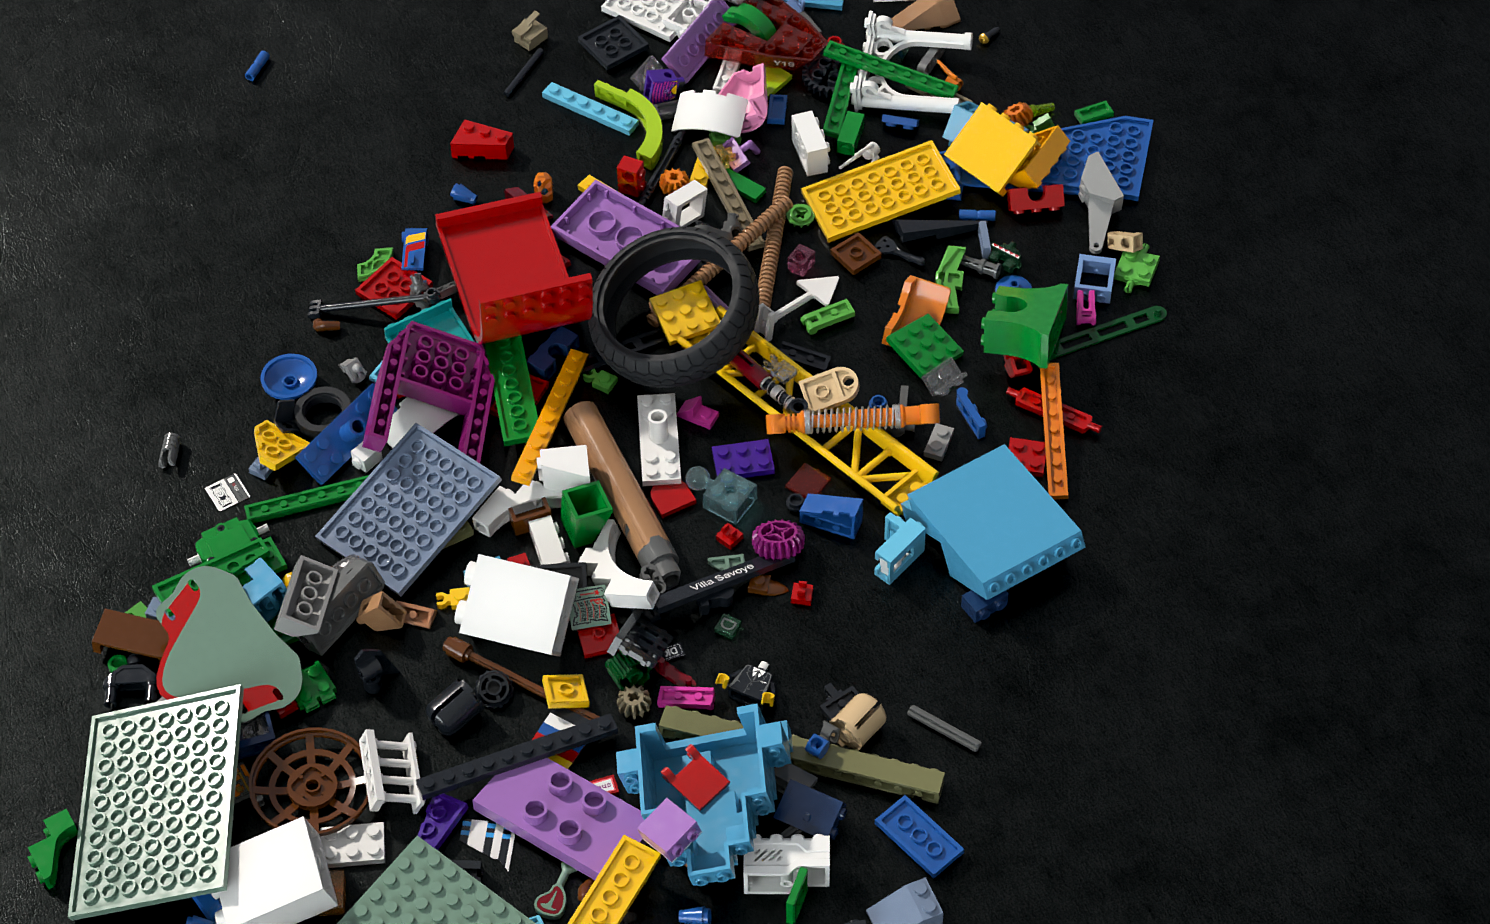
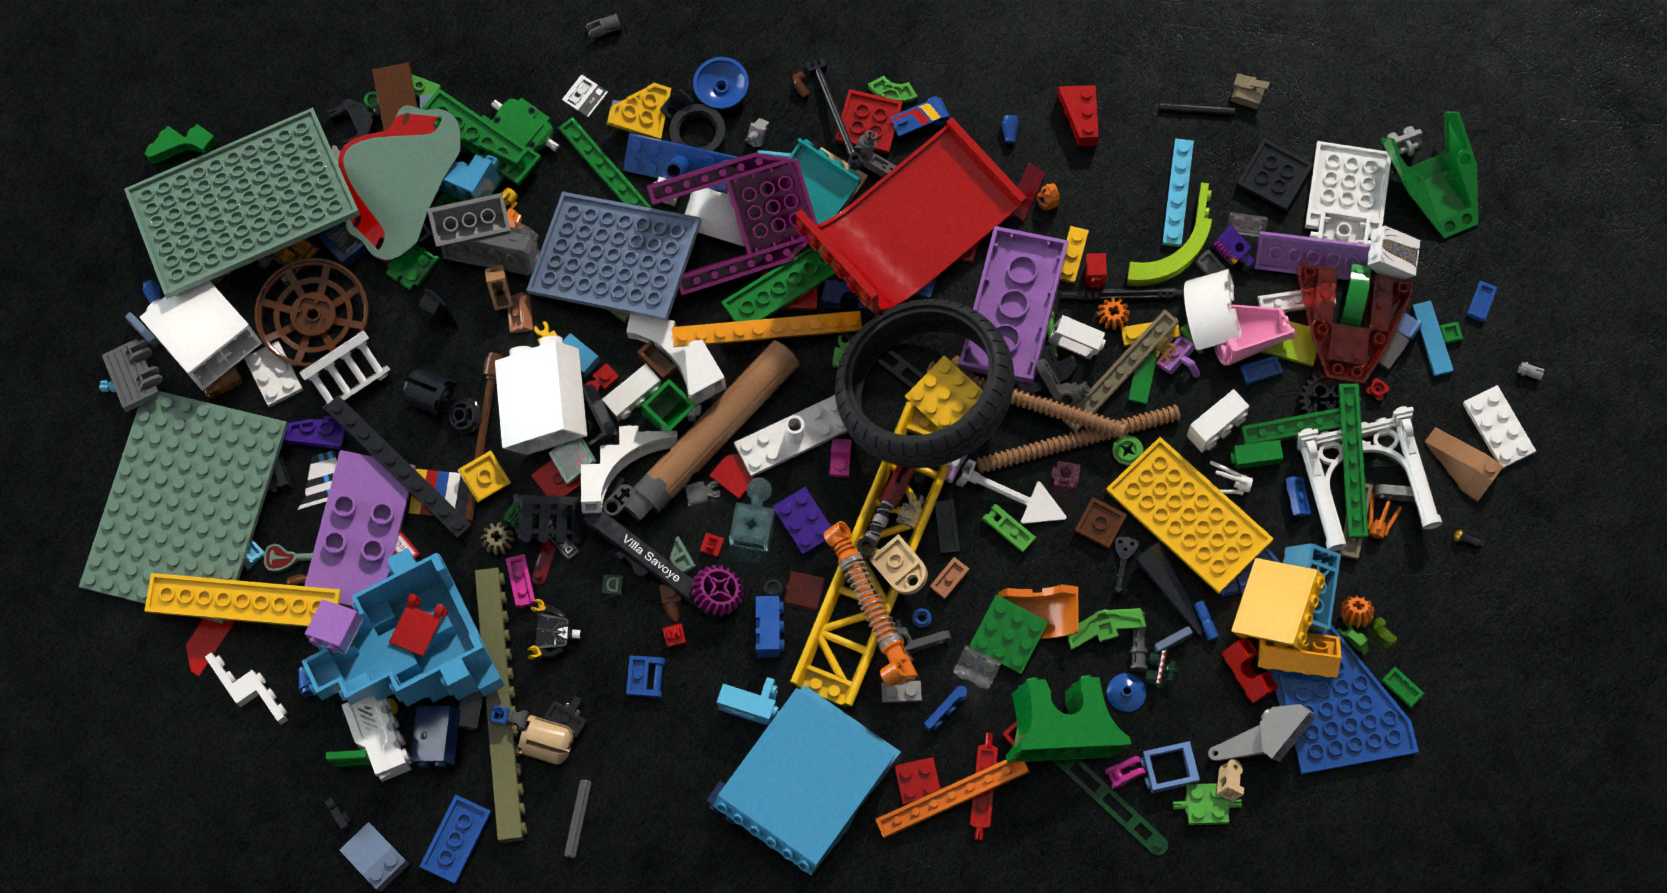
camera: 70 degrees right, 20 degrees up
none -> blue plate [626,655,665,698]
none -> clear plate [685,481,721,506]
none -> nougat plate [930,557,969,600]

